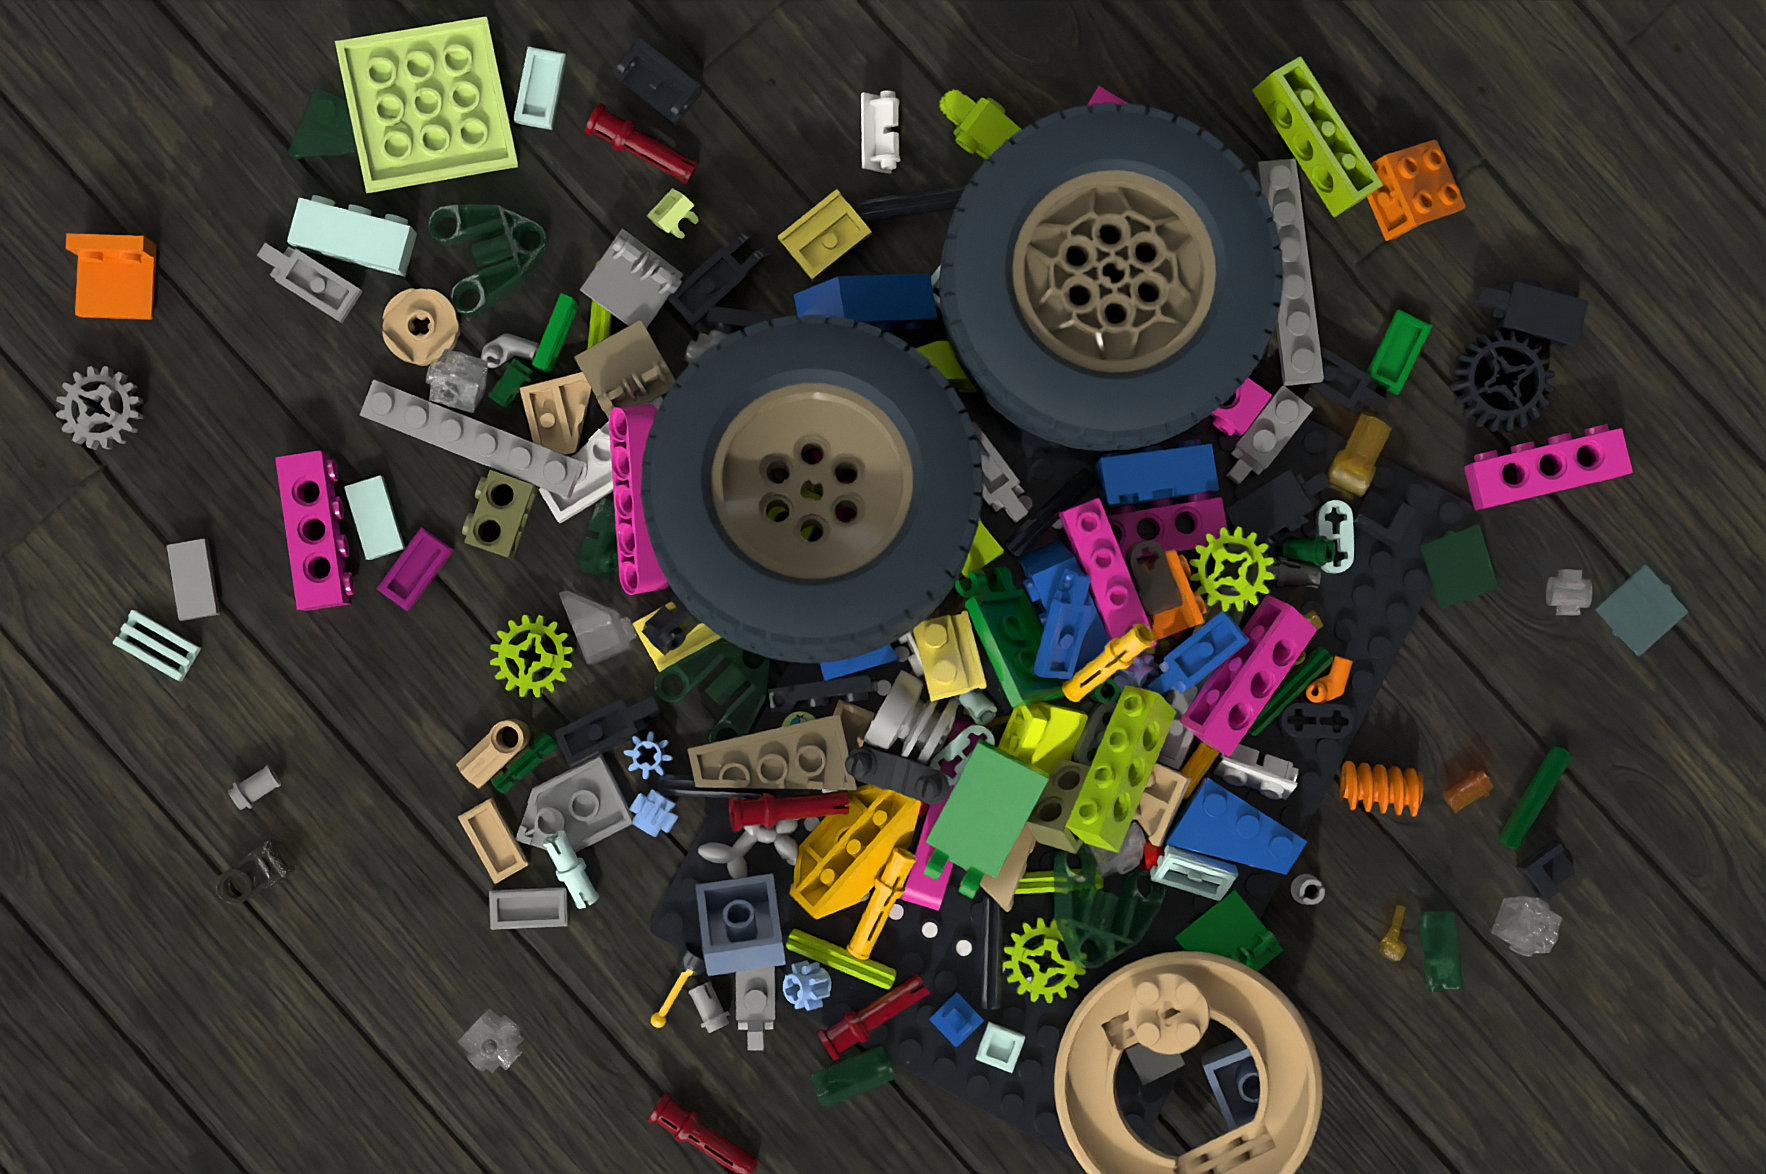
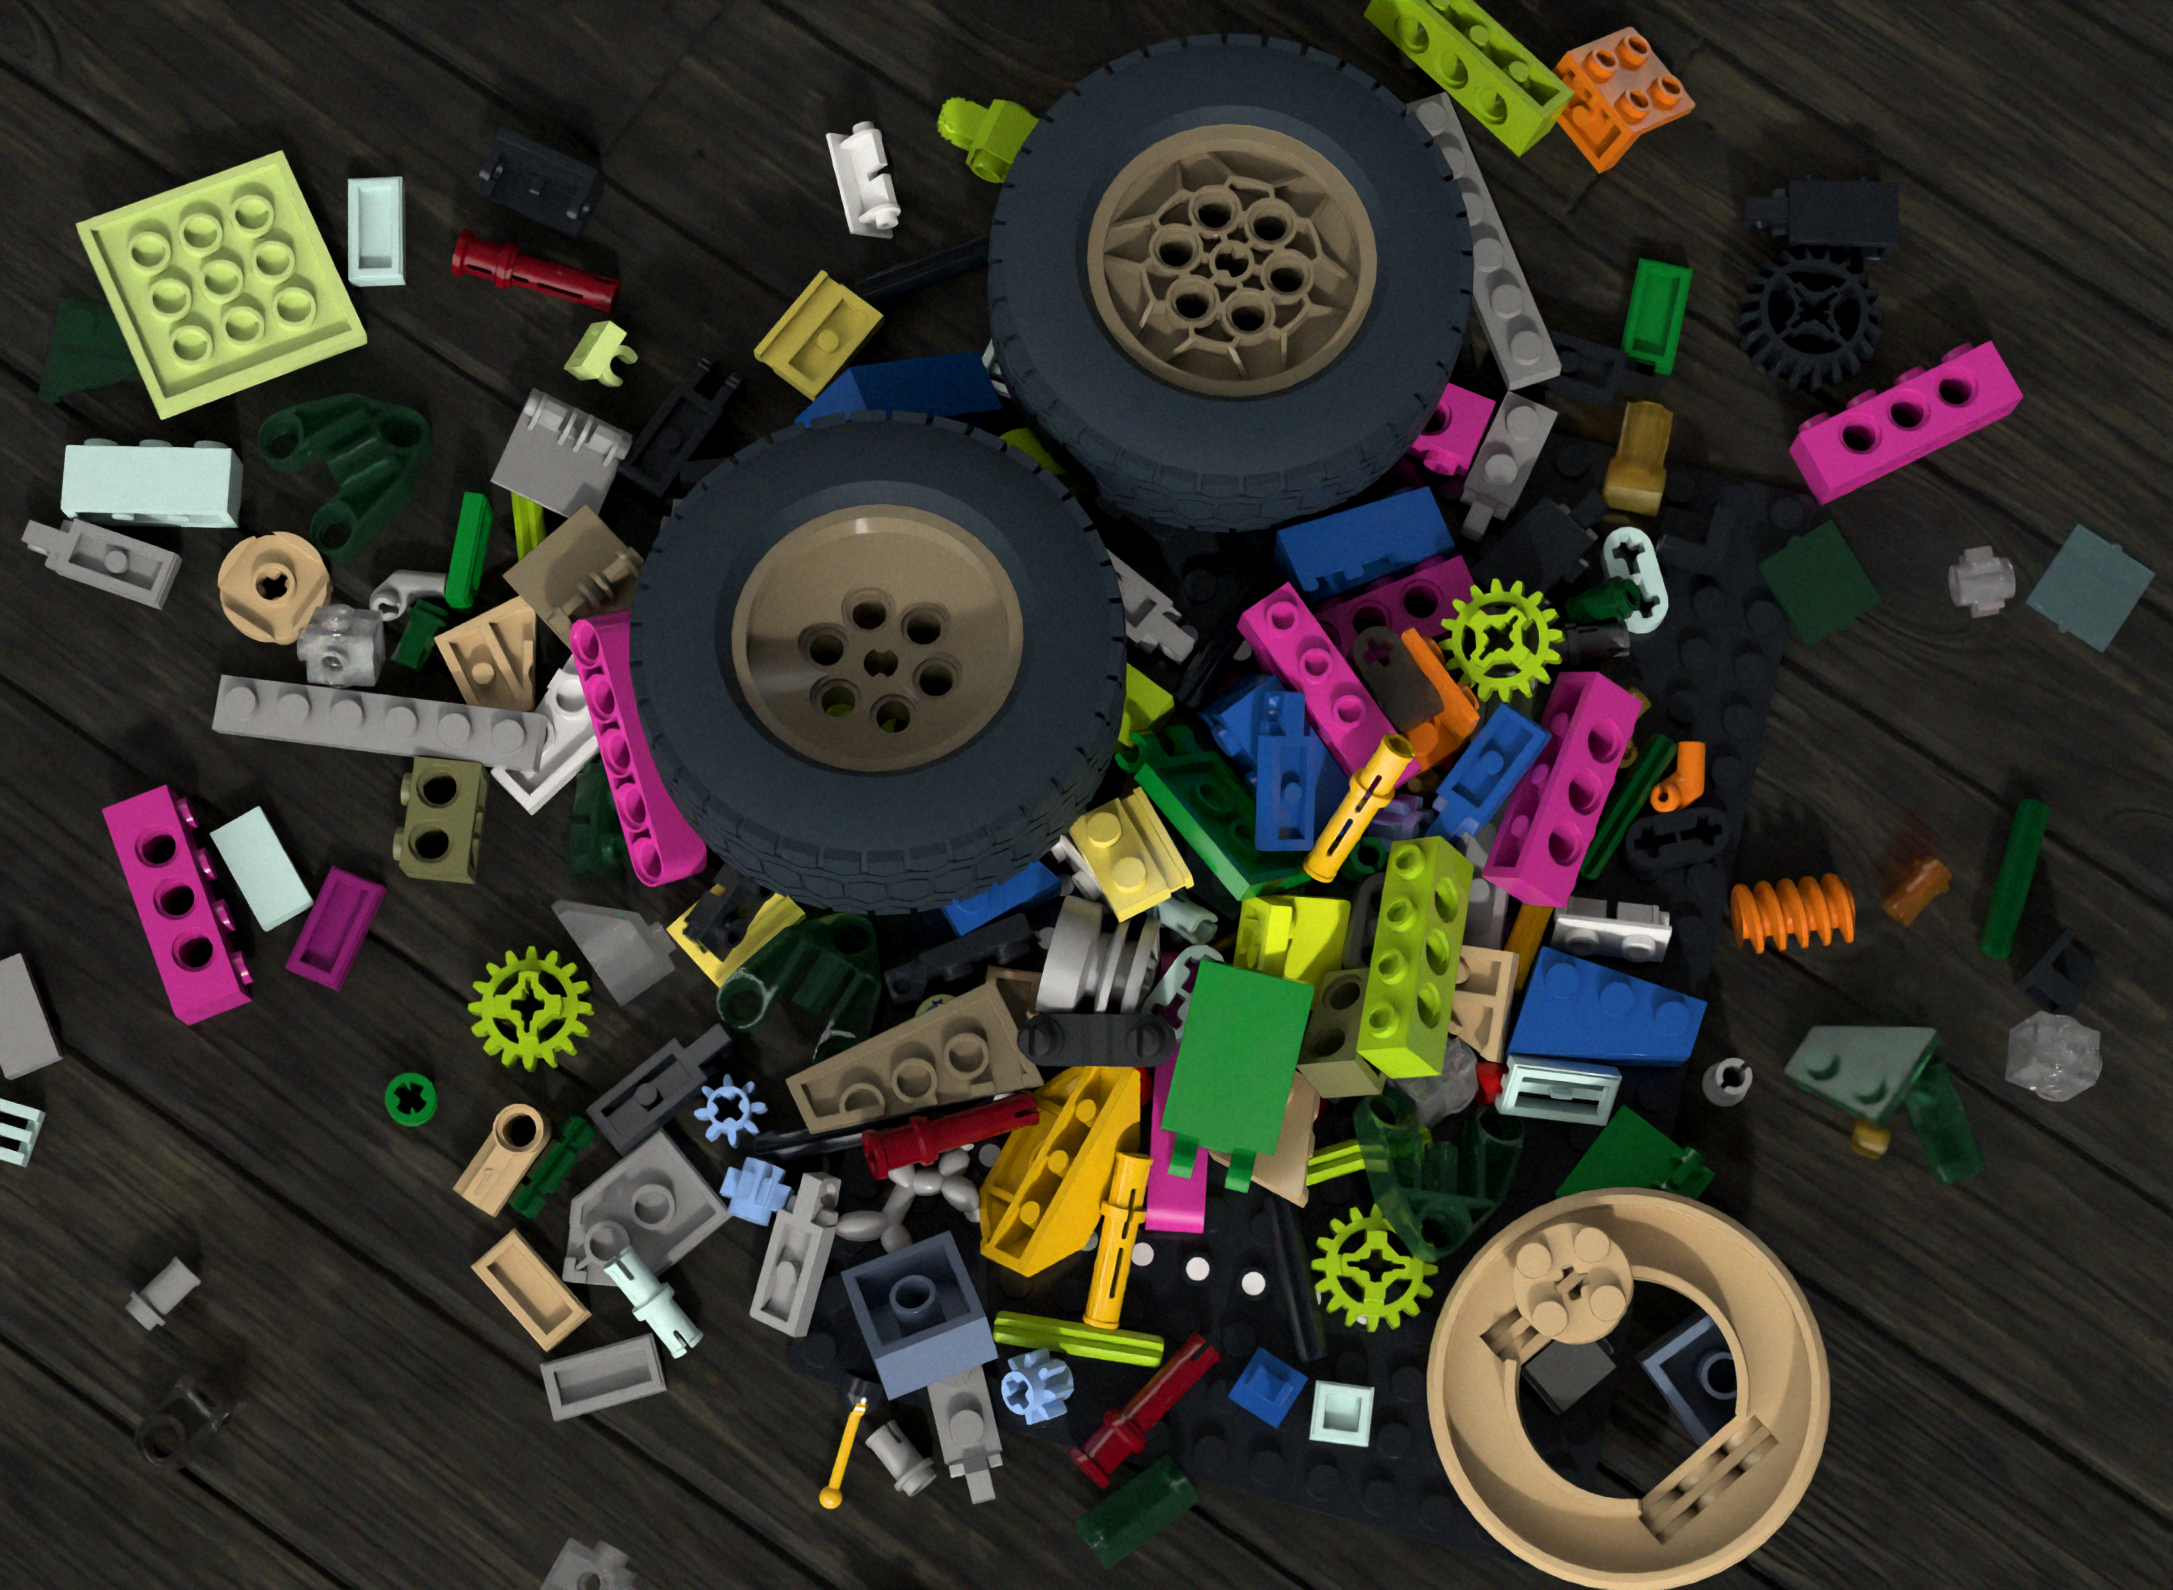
camera: 10 degrees left, 10 degrees down
none -> green bush [385,1073,438,1127]
none -> light grey hinge [749,1172,841,1337]
none -> clear green wing [1782,1026,1942,1130]

